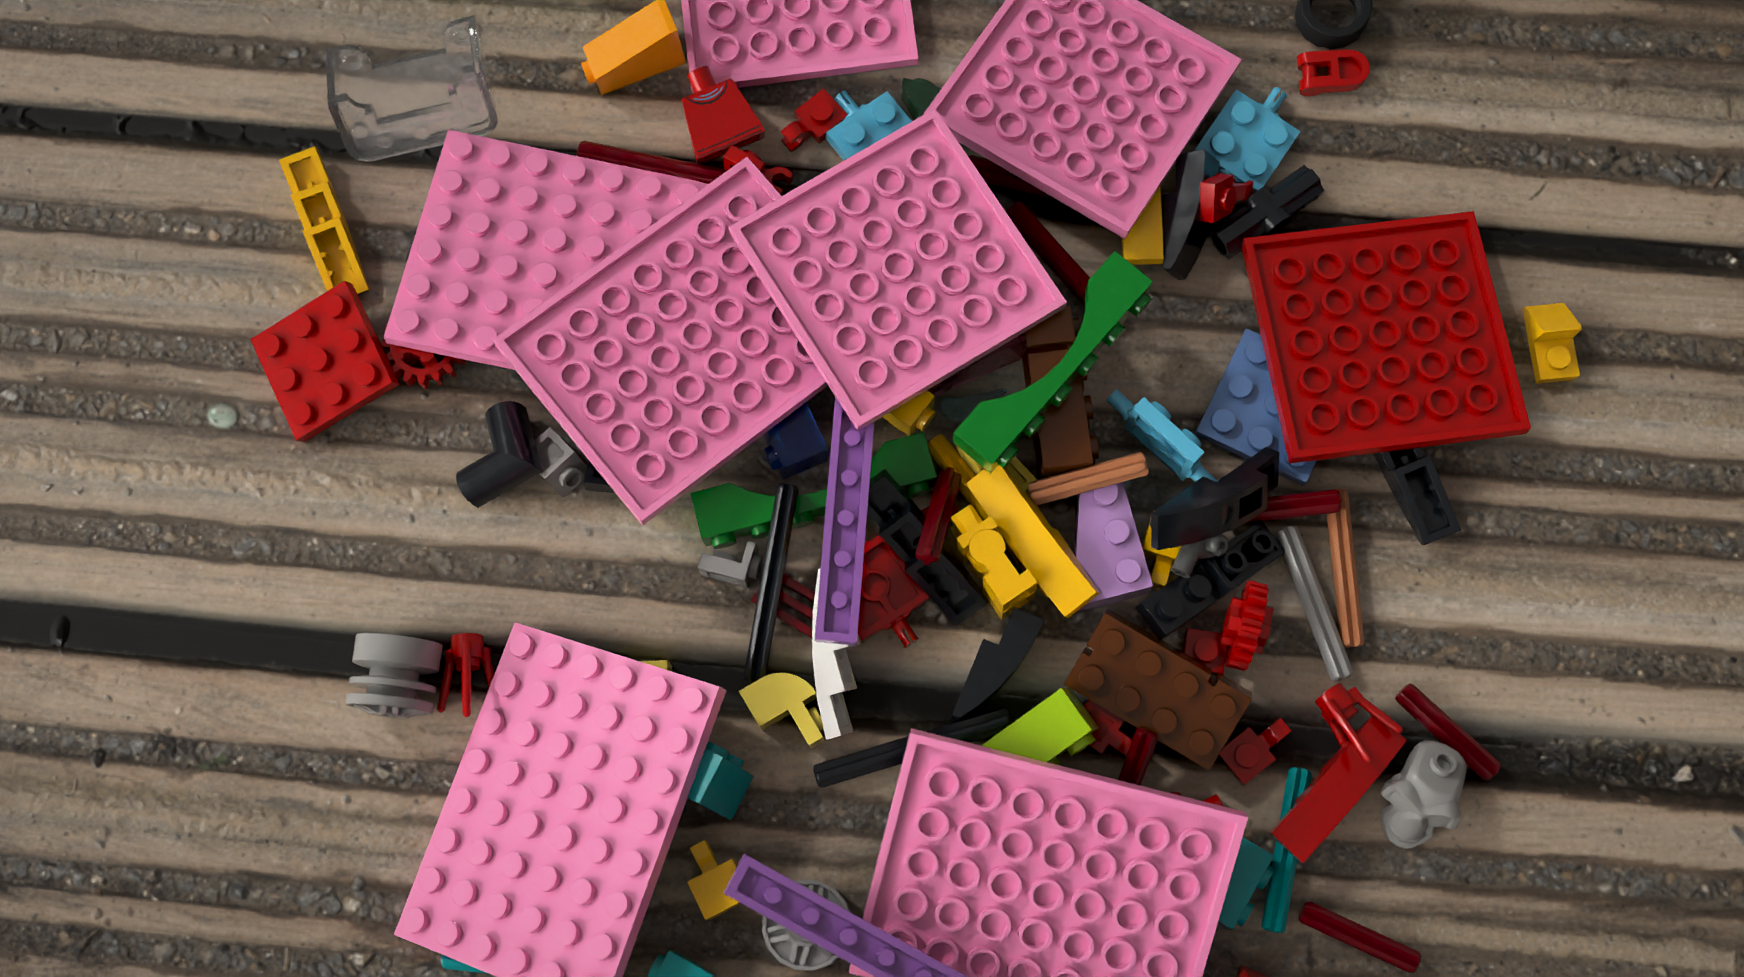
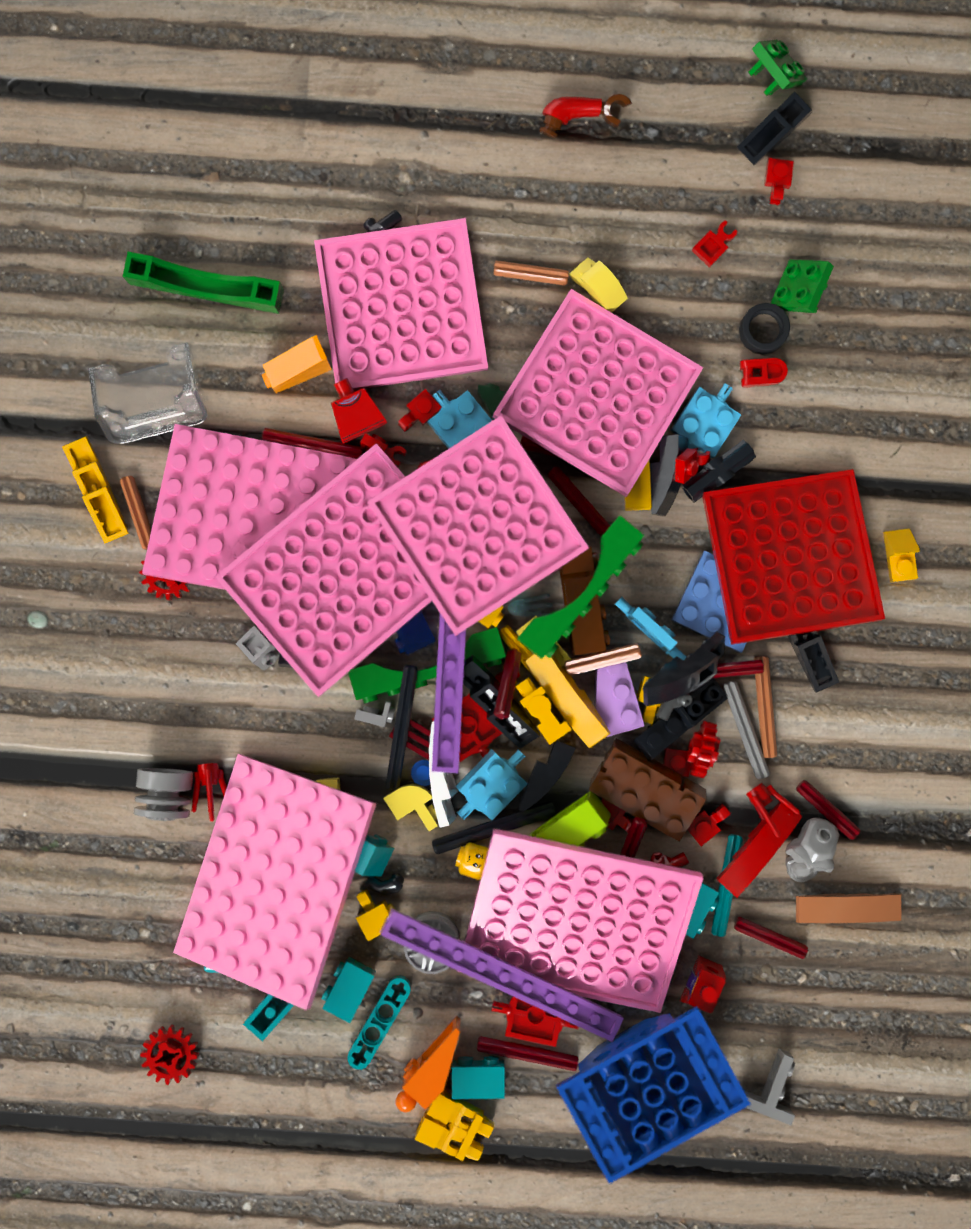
camera: 15 degrees left, 10 degrees up
red plate [250,281,400,442] -> none
black brick [456,401,543,508] -> none
none -> nougat axle [120,476,152,550]
none -> black arm [364,873,404,896]
none -> blue plate [411,760,431,786]
none -> medium azure plate [455,749,528,820]
none -> yellow head [455,842,489,880]
none -> nougat slope [796,893,901,923]

